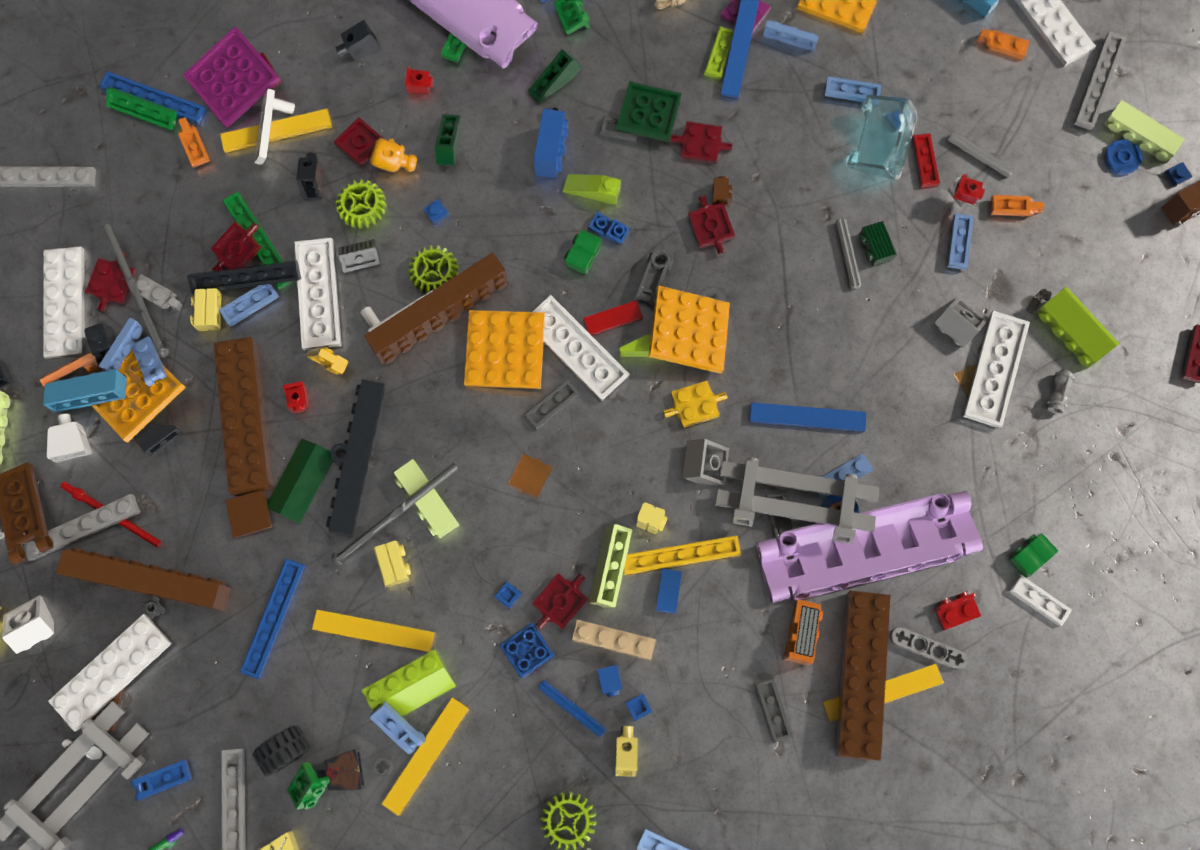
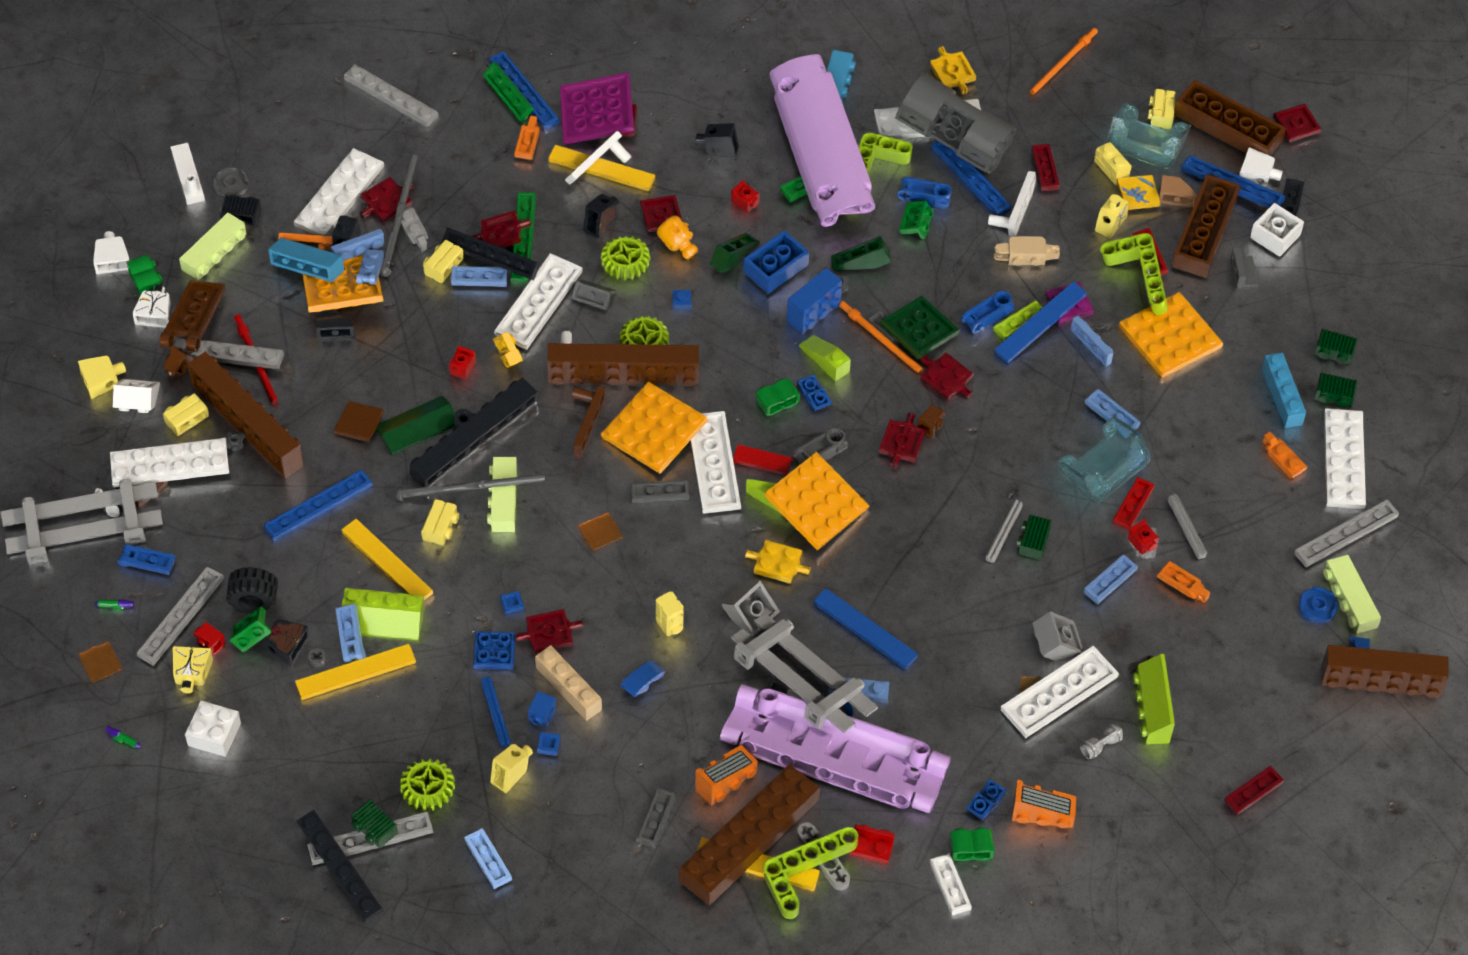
camera: 35 degrees right, 20 degrees down
white torso [47,414,92,463] -> none
reddish brown brick [213,337,274,496] -> none
yellowish green brick [588,524,632,608] -> none
yellow tile [623,535,741,576] -> none
none -> reddish brown brick [163,346,194,377]
none -> light yellow brick [163,393,209,436]
none -> red brick [193,622,226,657]
none -> reddish brown piece [572,386,606,457]
none -> blue brick [743,230,809,294]
none -> lime beam [764,827,858,919]
none -> orange bar [839,301,923,374]
none -> blue piece [961,291,1014,334]
none -> blue slope [966,779,1007,821]
none -> orange wedge [1012,779,1077,828]

